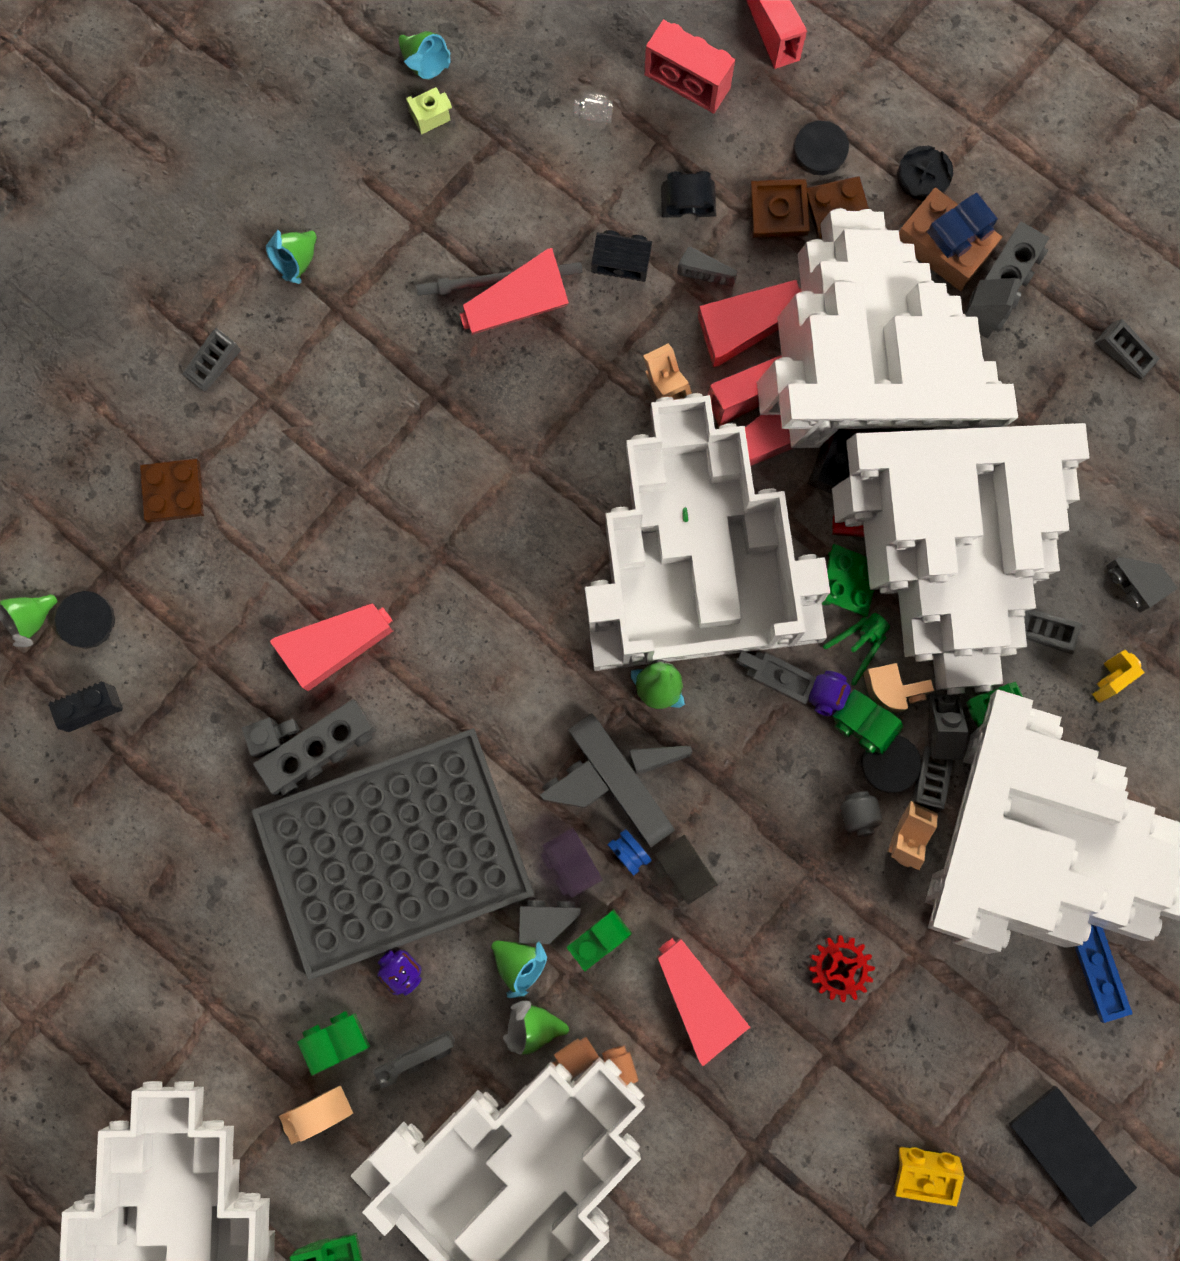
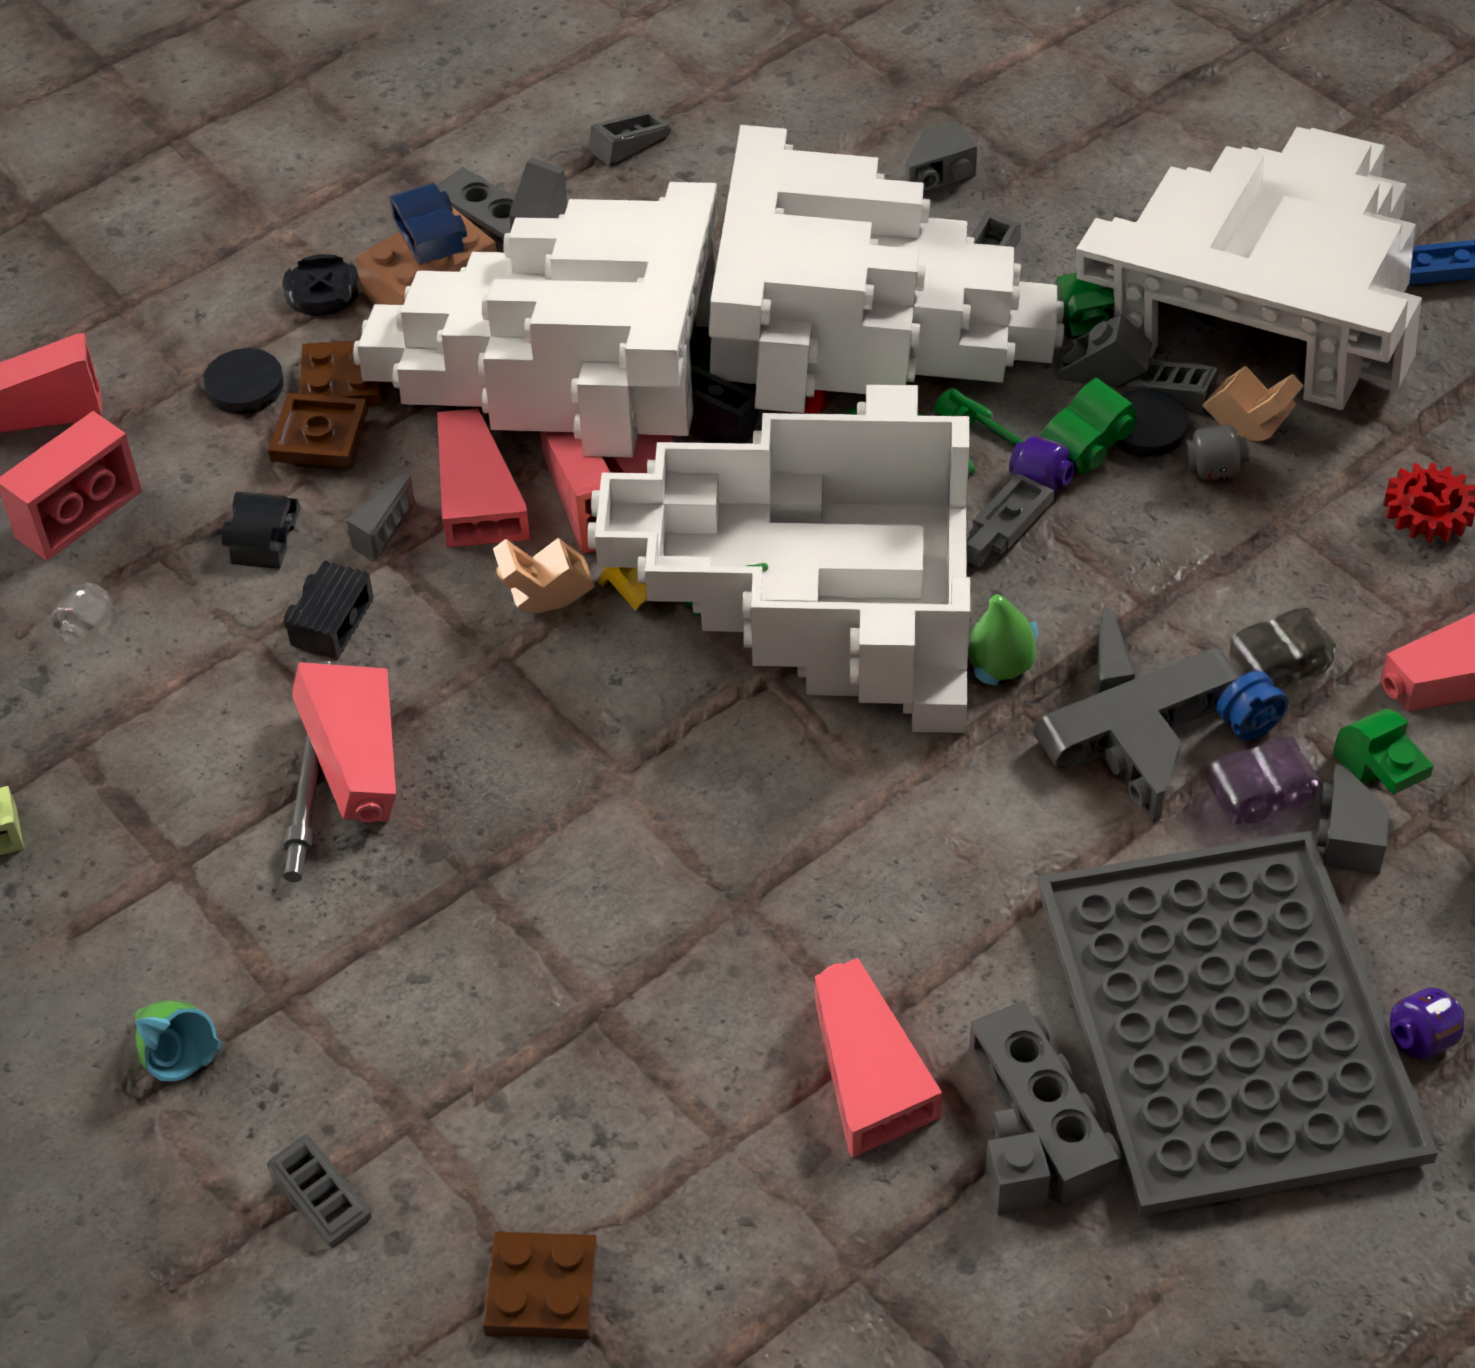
camera: 80 degrees left, 30 degrees down
hat [491,940,547,998] -> none
light nougat brick [863,663,934,713] -> none
yellow bracket [1092,649,1145,703] -> none

